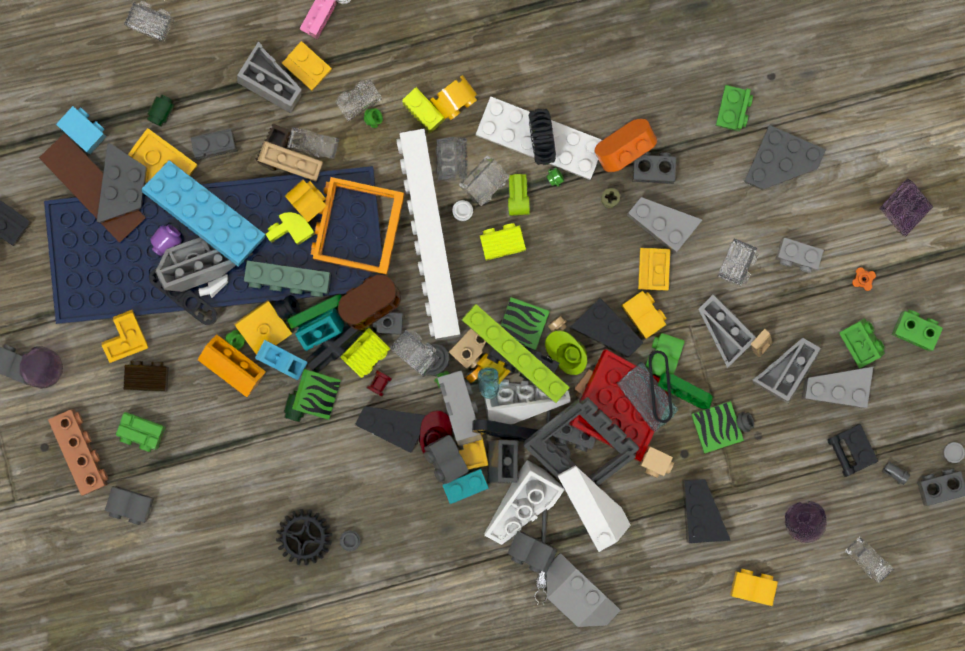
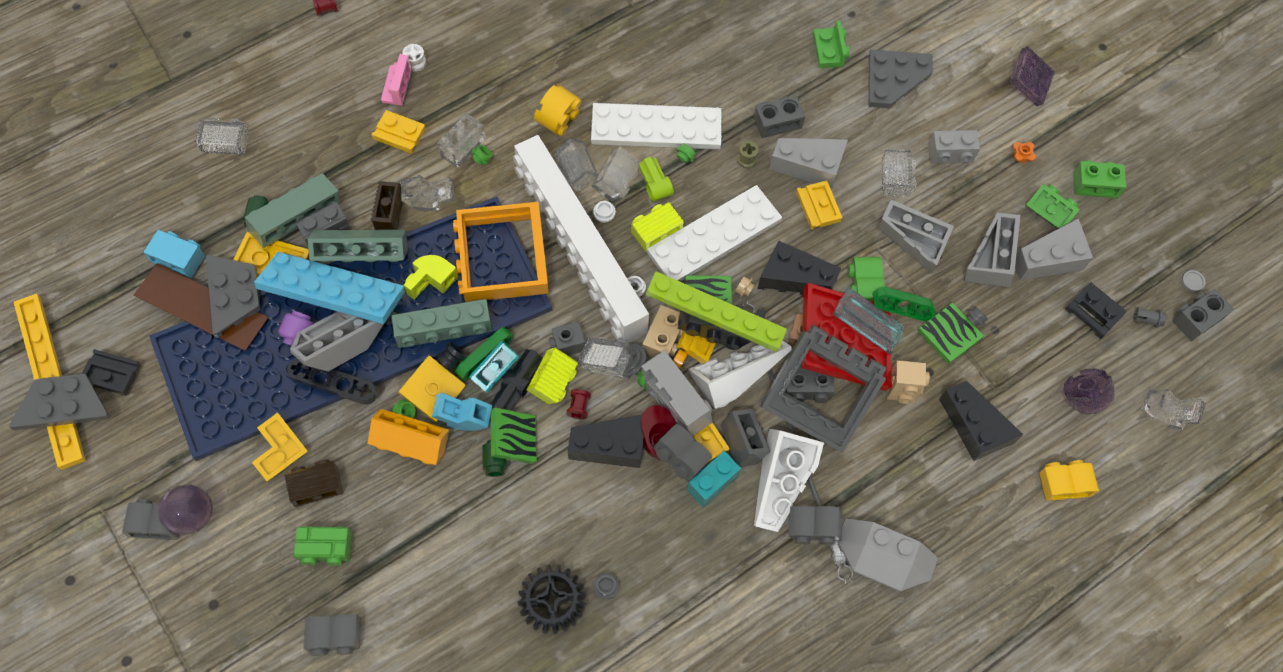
camera: 20 degrees left, 20 degrees down
nougat brick [48,409,108,496] -> none
white bar [199,274,228,298] -> none
light grey wedge [237,42,302,113] -> none
tan tile [257,141,323,181] -> none
yellow brick [285,180,327,222] -> none
reddish brown brick [338,275,401,330] -> none
neon yellow brick [402,87,445,133] -> none
black beam [472,419,538,442] -> none
clear light blue brick [478,367,500,399] -> none
black gear [528,109,556,165] -> none
lime piece [545,330,588,375] -> none
white wedge [557,465,631,552] -> none
orange brick [594,119,657,172] -> none
yellow brick [621,291,667,339] -> none
black piece [648,350,673,423] -> none
tan tile [751,329,773,357] -> none
none -> sand green brick [245,173,340,248]
none -> sand green brick [308,230,408,262]
none -> white plate [627,276,646,297]
none -> white plate [647,185,783,282]

